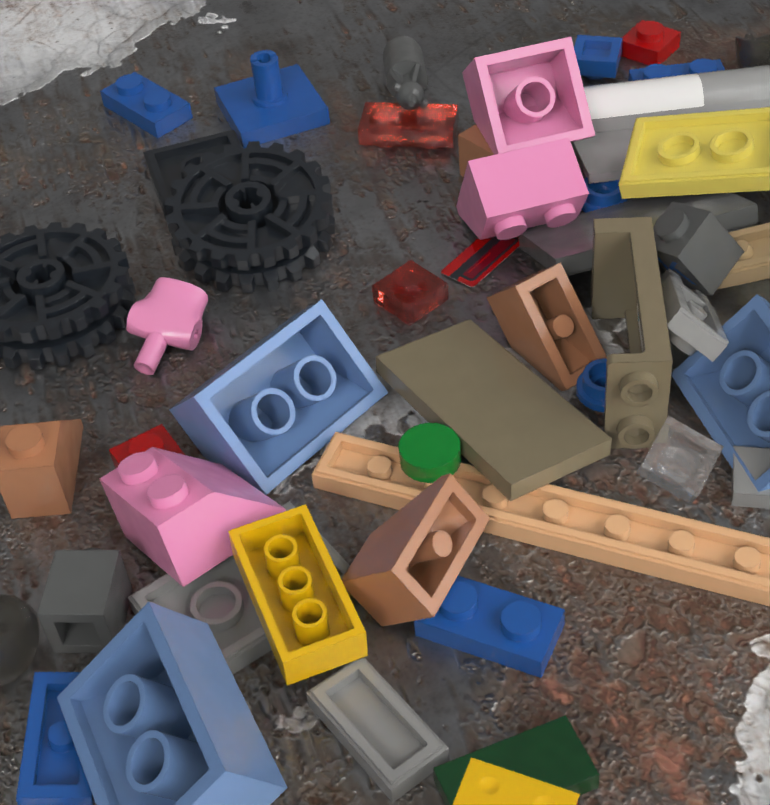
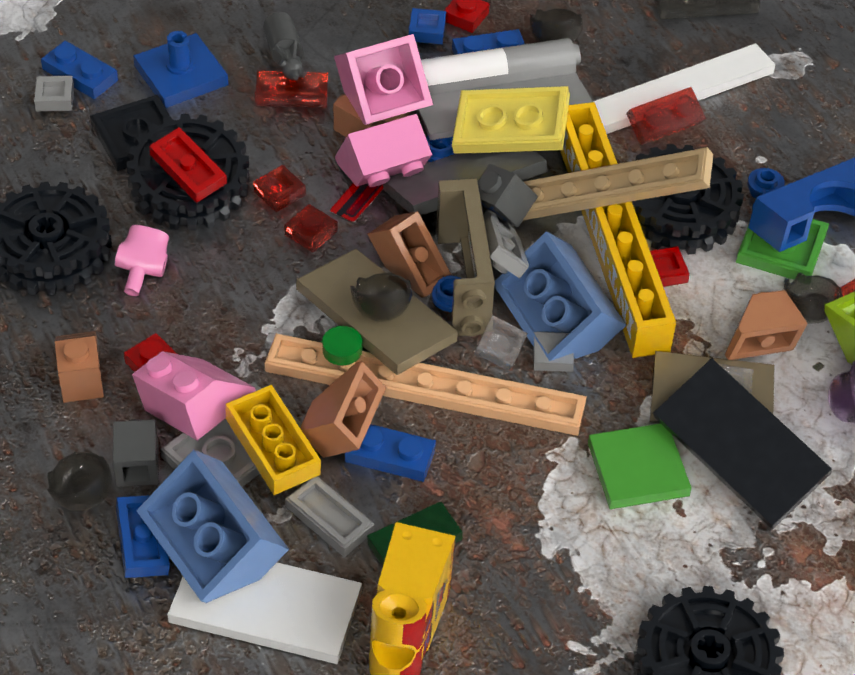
camera: 15 degrees left, 5 degrees up
medium blue slope [169,299,388,495] -> none
none -> light grey plate [34,76,74,112]
none -> red plate [149,127,227,203]
none -> clear red plate [253,165,306,213]
none -> clear smoke hair [350,272,413,322]

